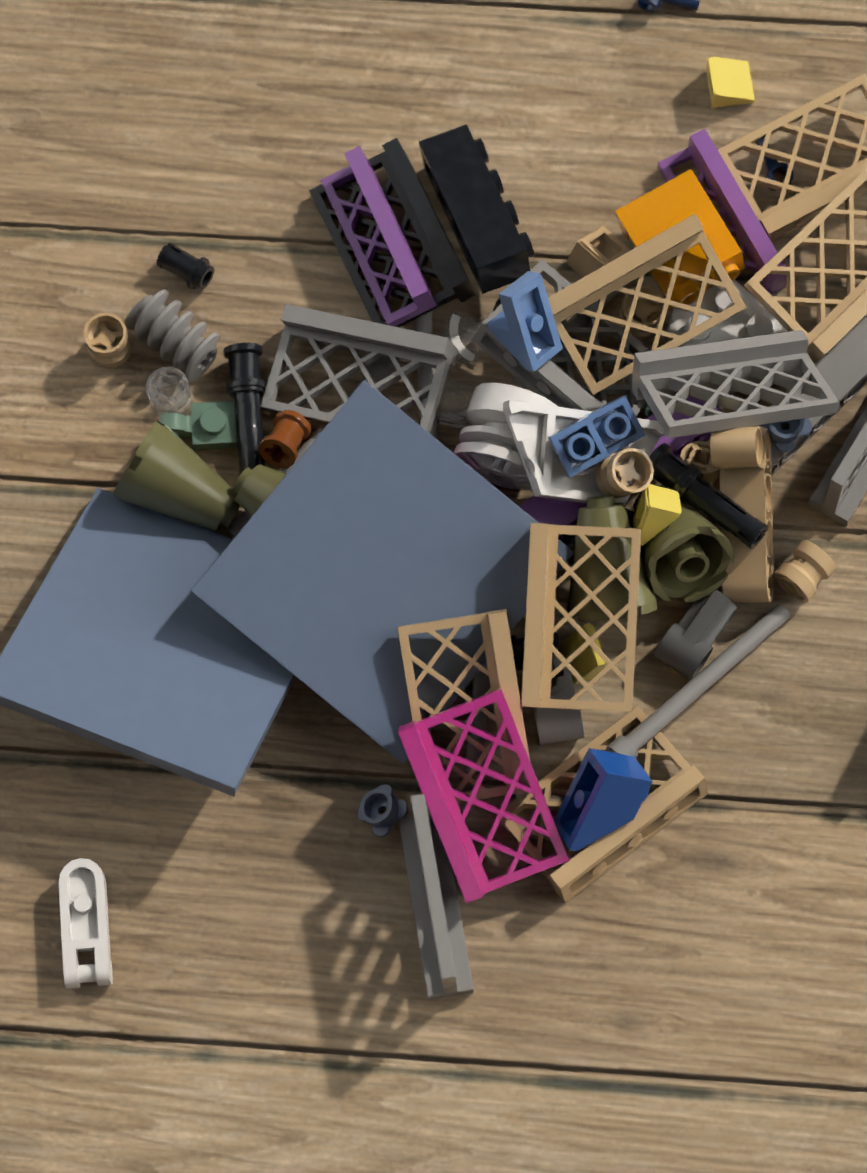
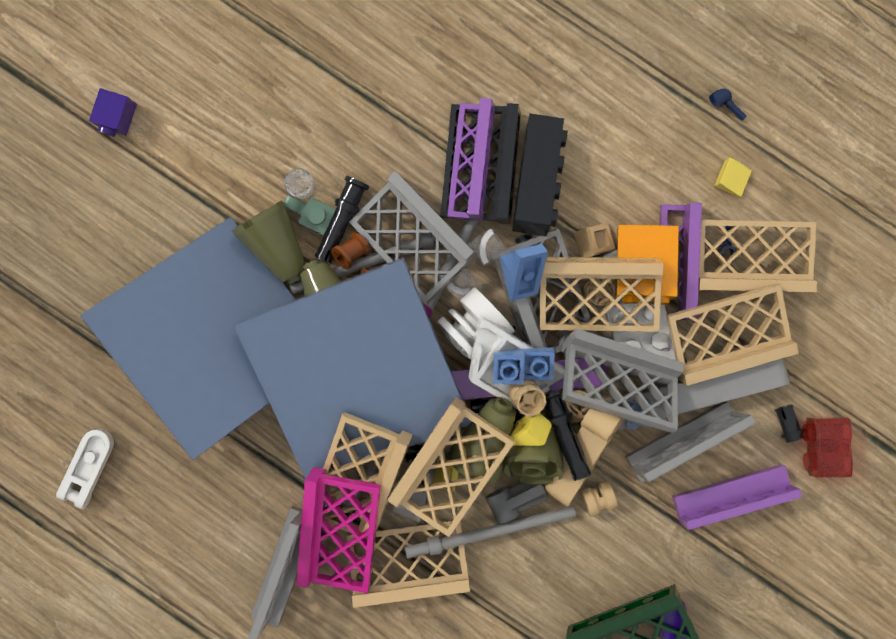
camera: 25 degrees right, 15 degrees up
tan wheel [83,313,132,369] -> none
light grey piece [124,289,220,382] -> none
black pin [157,242,214,290] -> none
sand blue plate [358,784,409,838] -> none
blue slope [554,748,653,851] -> none

